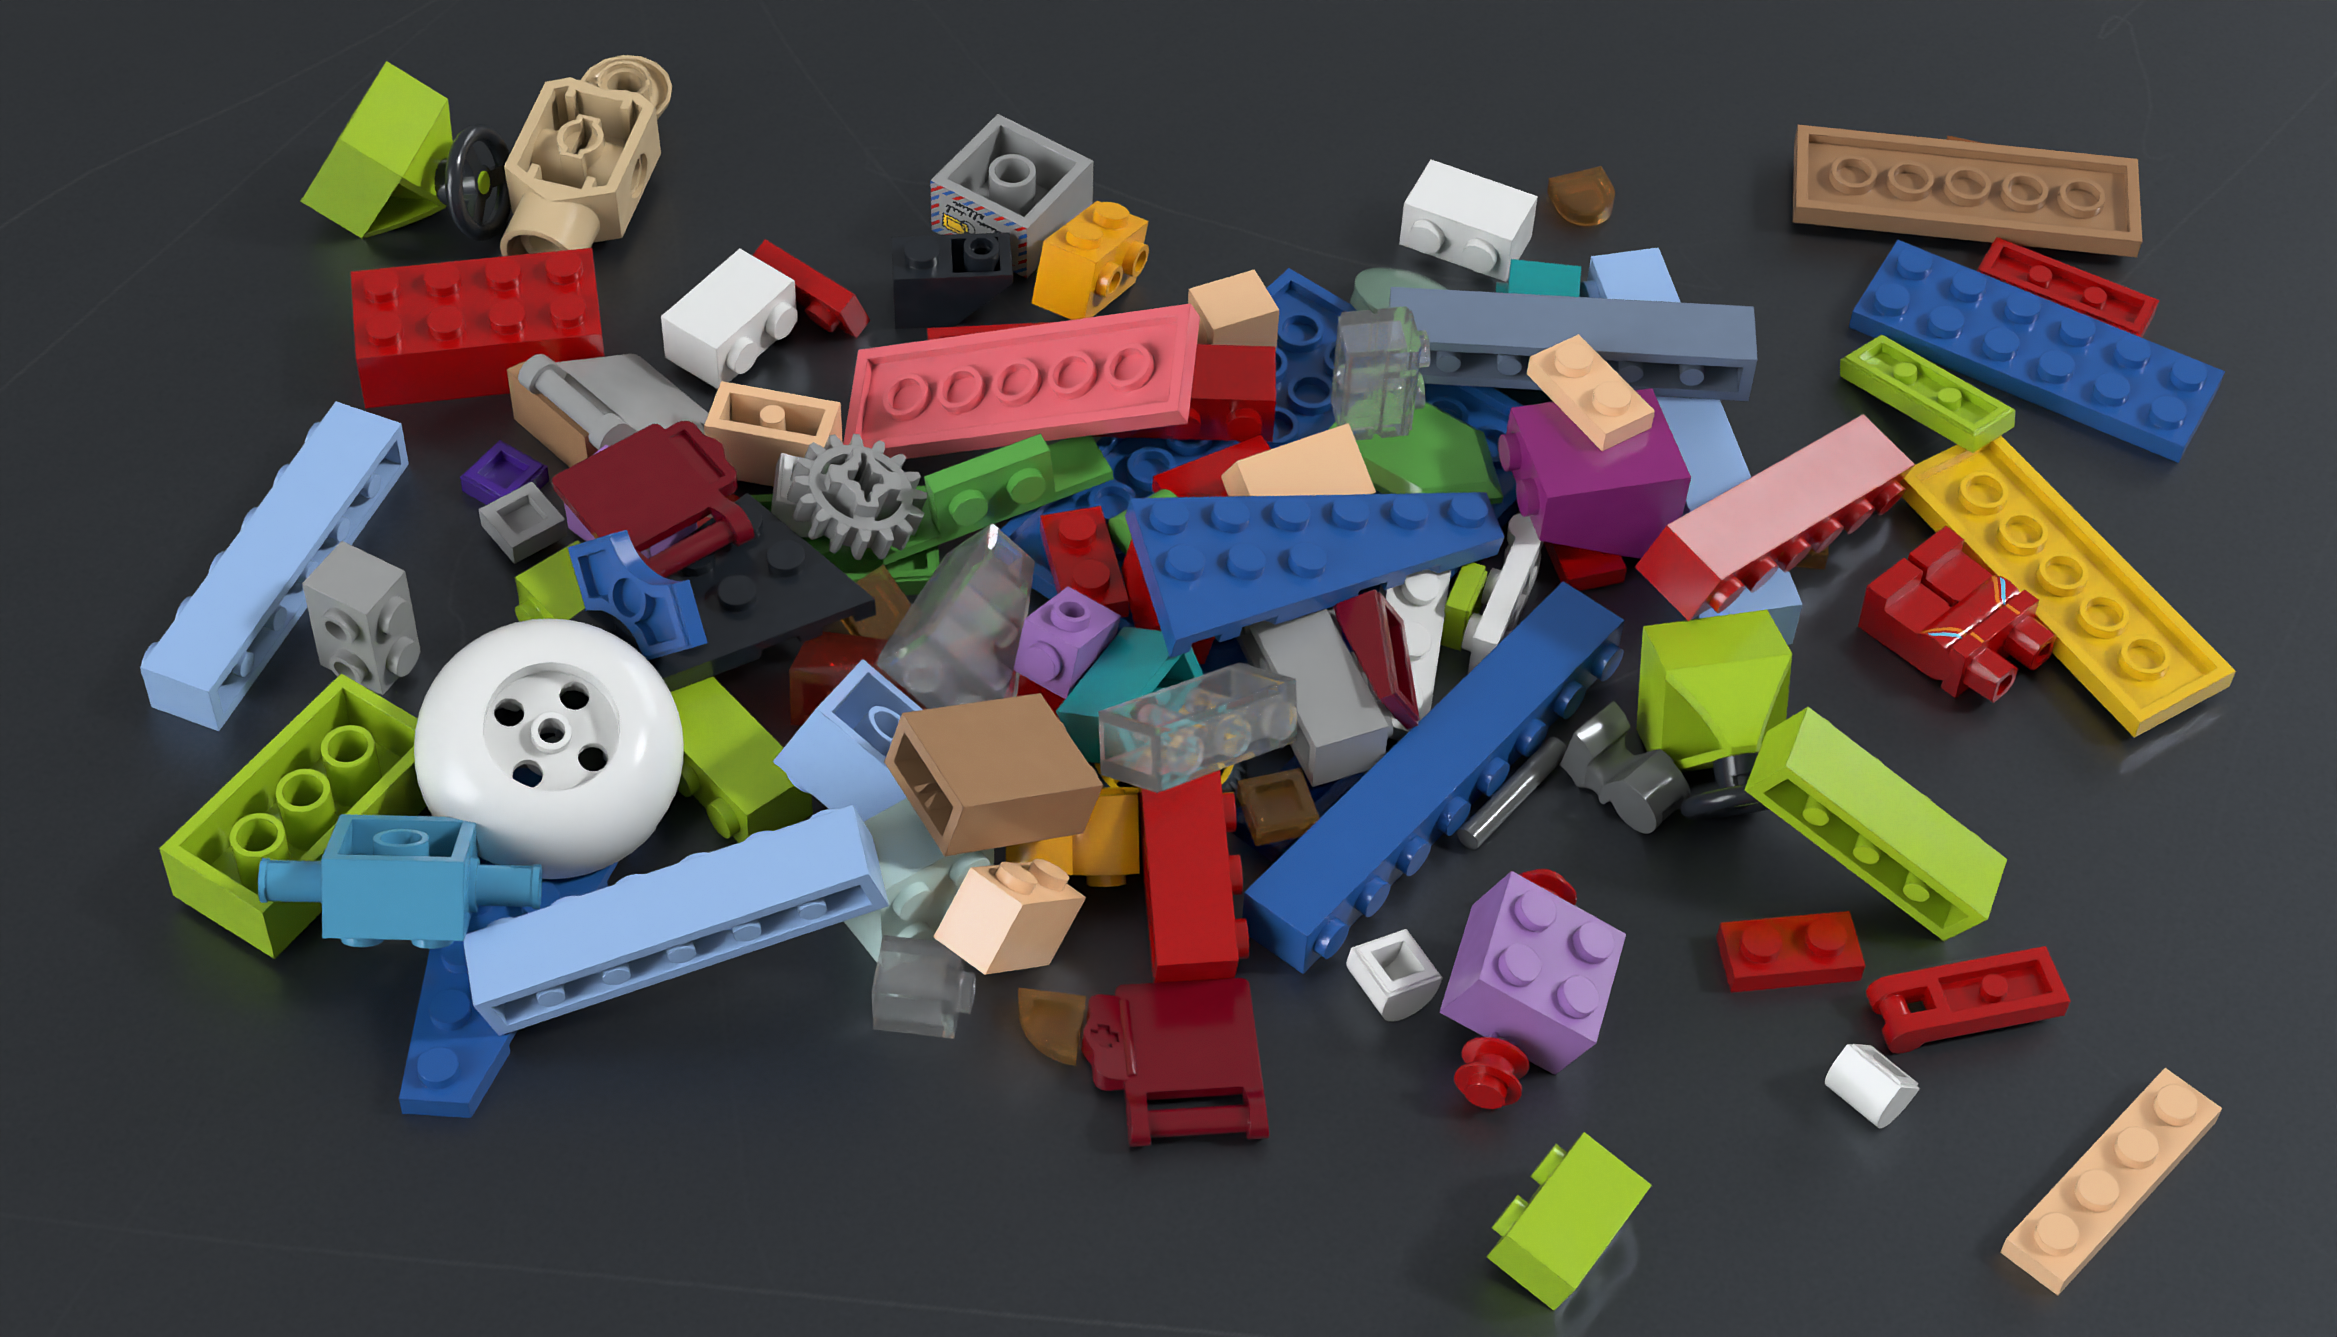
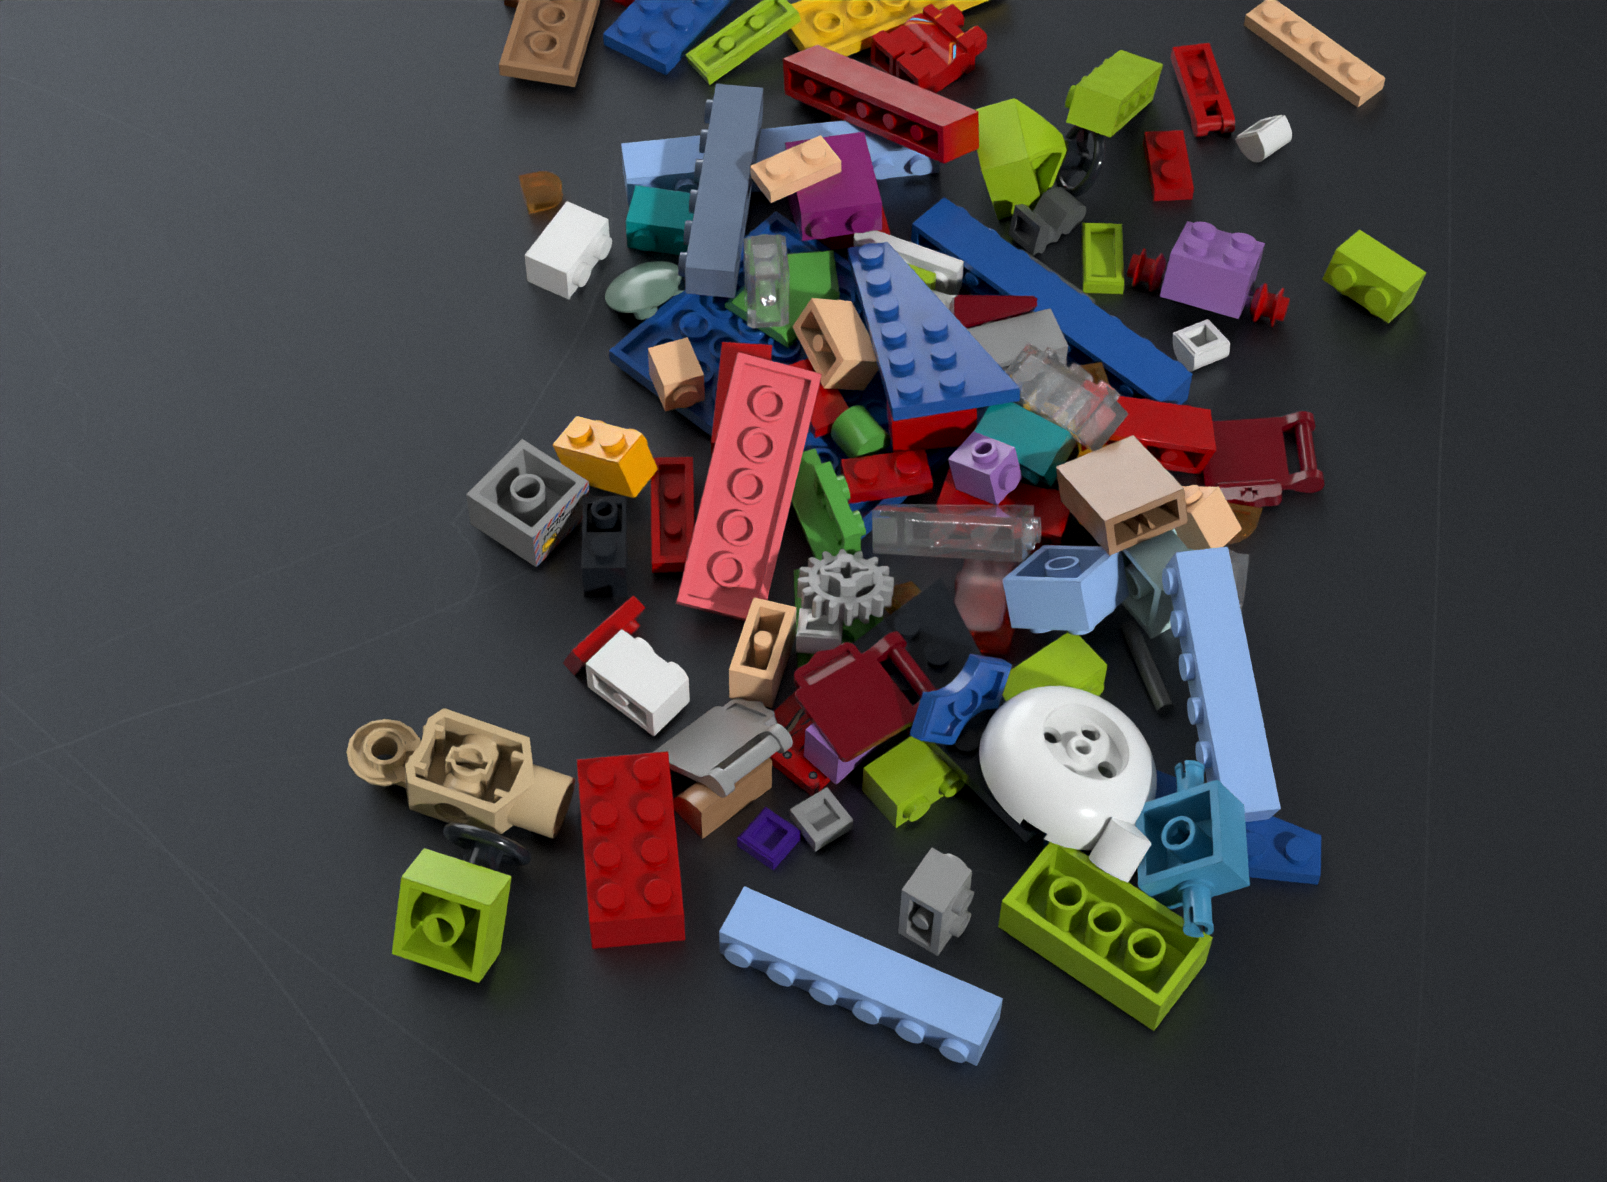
camera: 85 degrees left, 5 degrees up
none -> lime tile [1081,222,1124,294]
none -> white brick [1089,817,1151,882]

